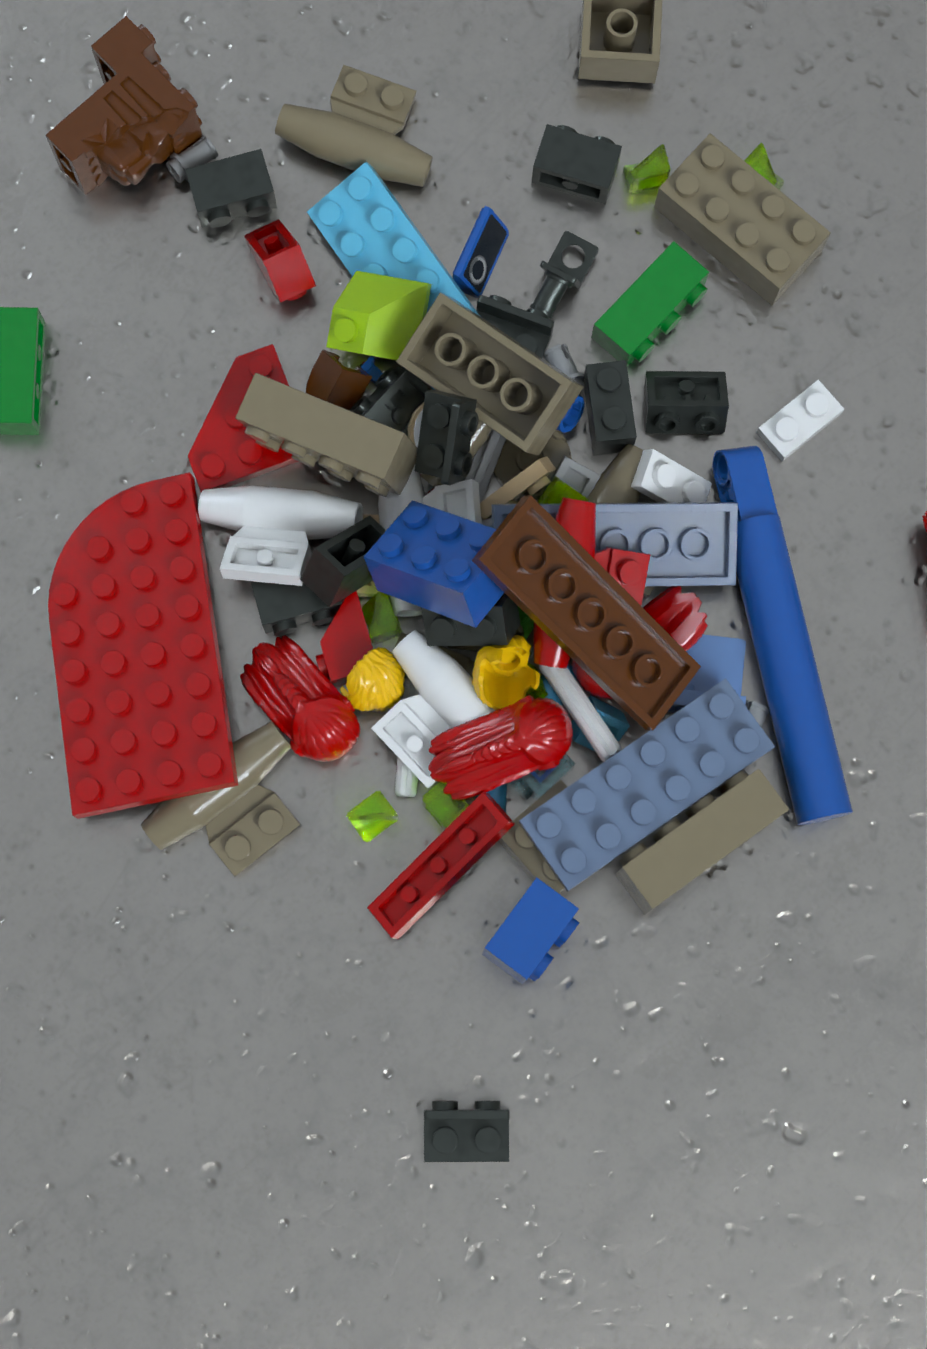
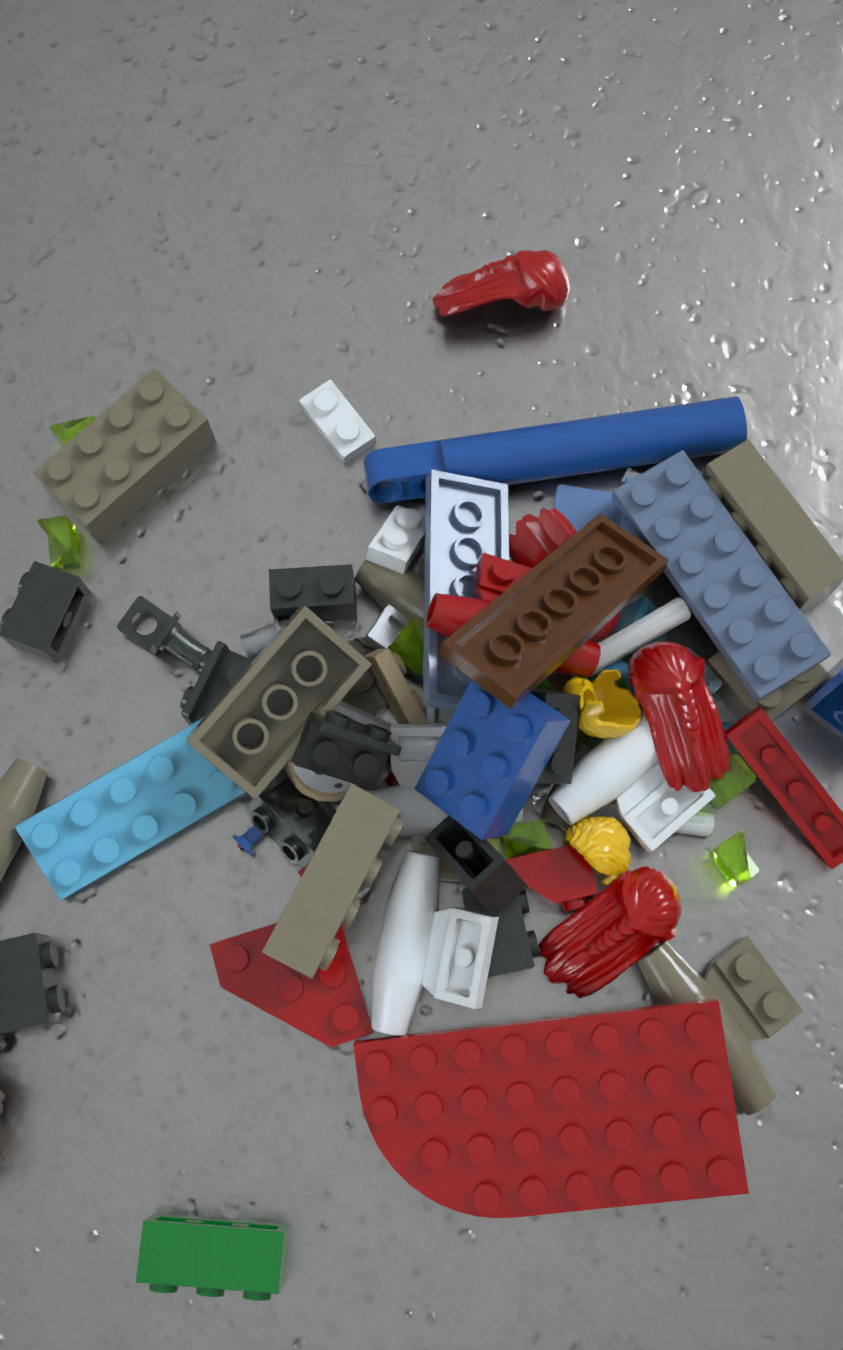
camera: 80 degrees left, 5 degrees down
red slope [244,219,316,302] -> none
reddish brown brick [306,349,372,410] -> none
lime slope [326,271,432,360] -> none
slope [453,206,509,298] -> none
green brick [591,241,709,367] -> none
pearl dark grey bracket [645,371,729,434] -> none

